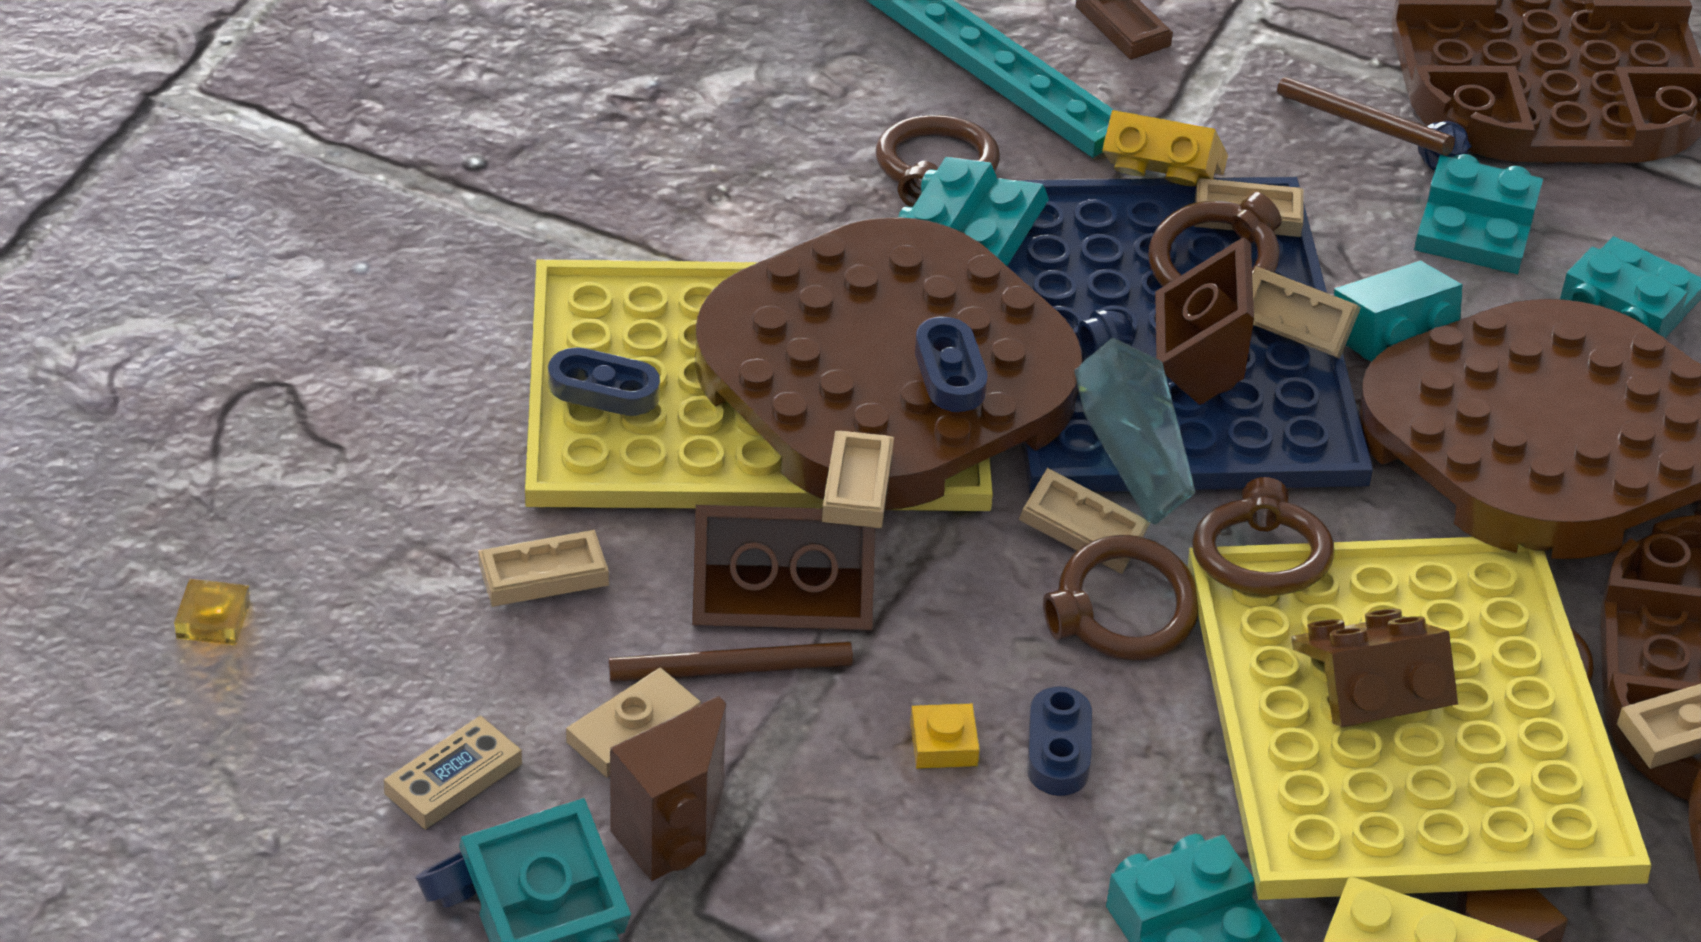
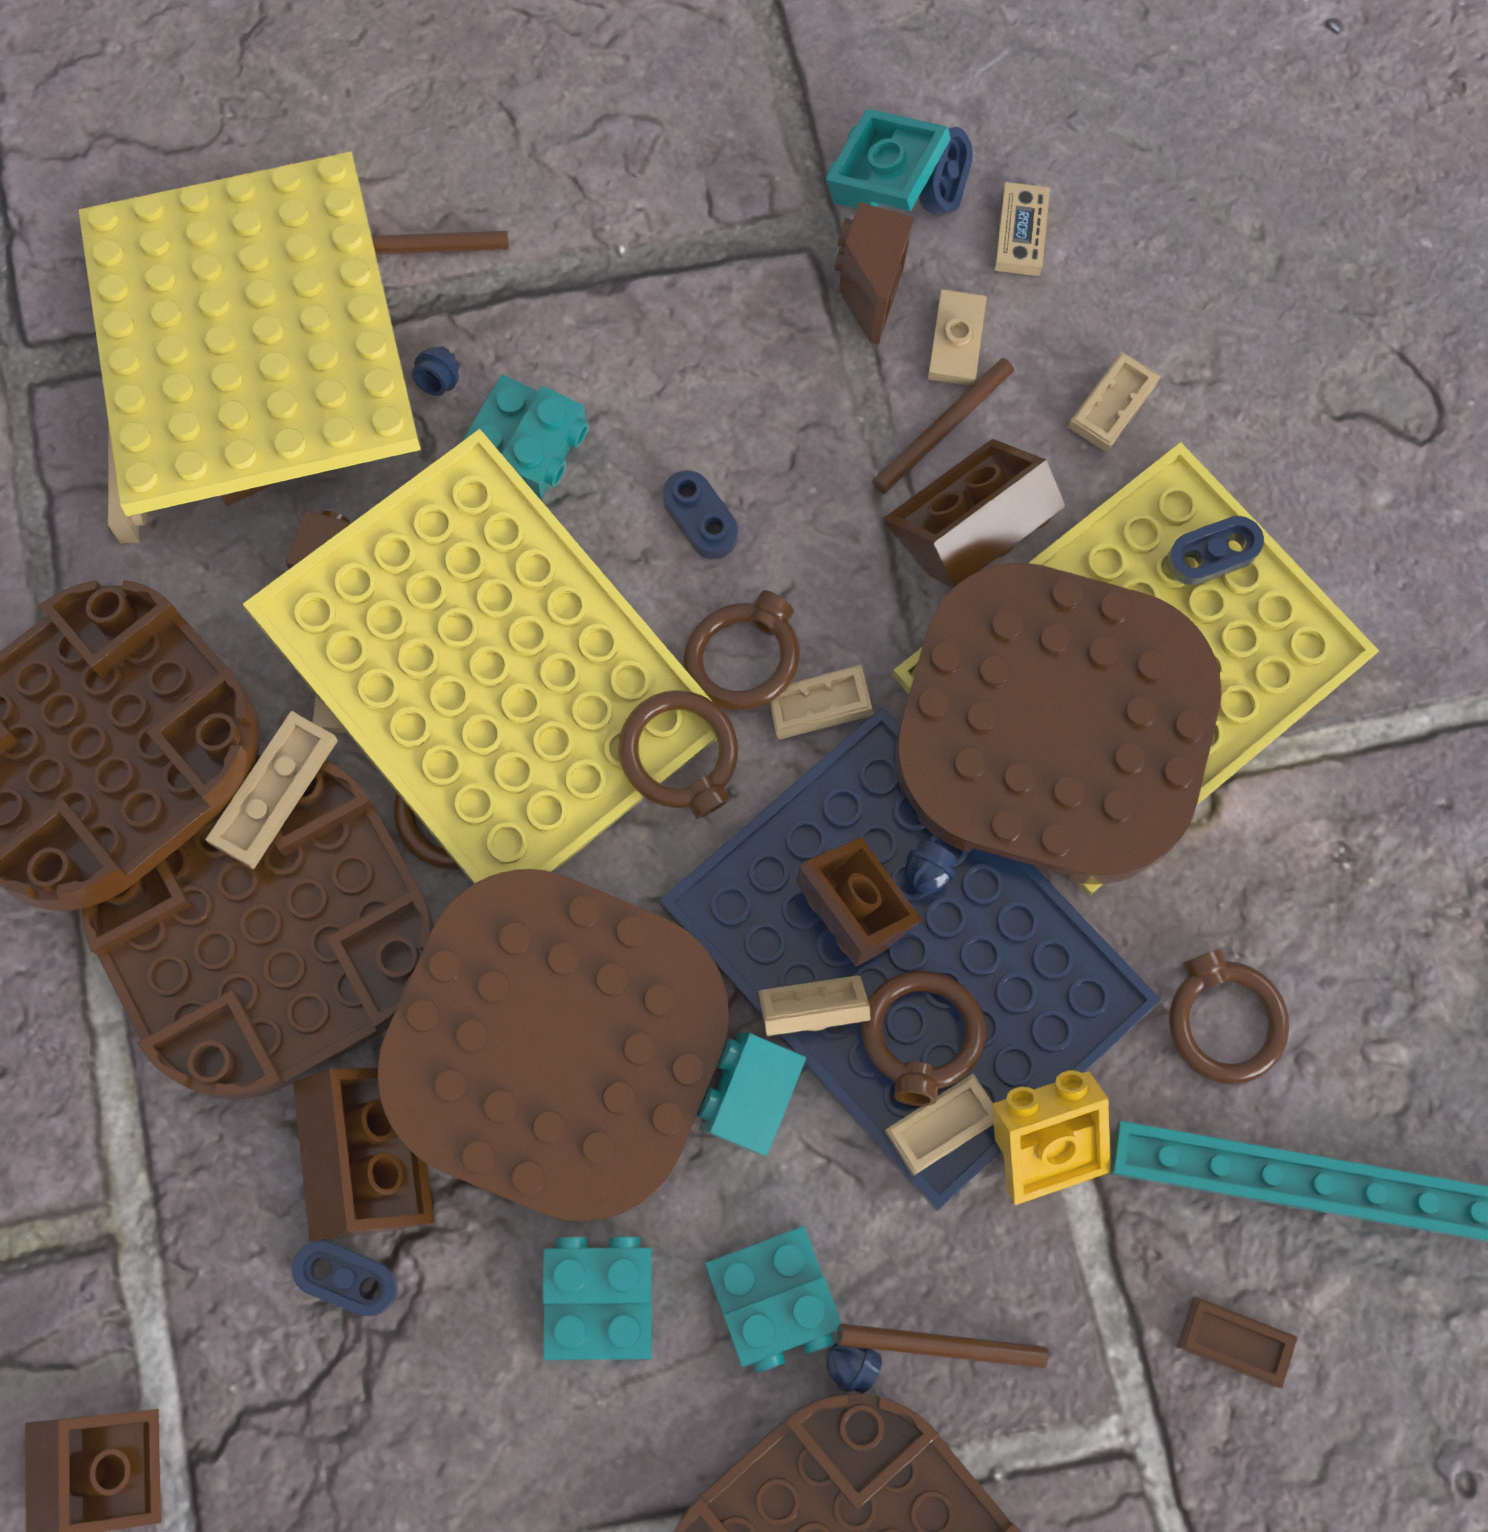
camera: 140 degrees right, 30 degrees up
clear yellow plate [174,578,250,645] -> none
tan tile [822,431,894,528] -> none
teal plate [898,157,1049,266] -> none
yellow plate [910,703,980,769] -> none
dark blue plate [915,317,988,412] -> none
clear light blue slope [1074,337,1196,525] -> none
reddish brown bracket [1291,609,1458,727] -> none

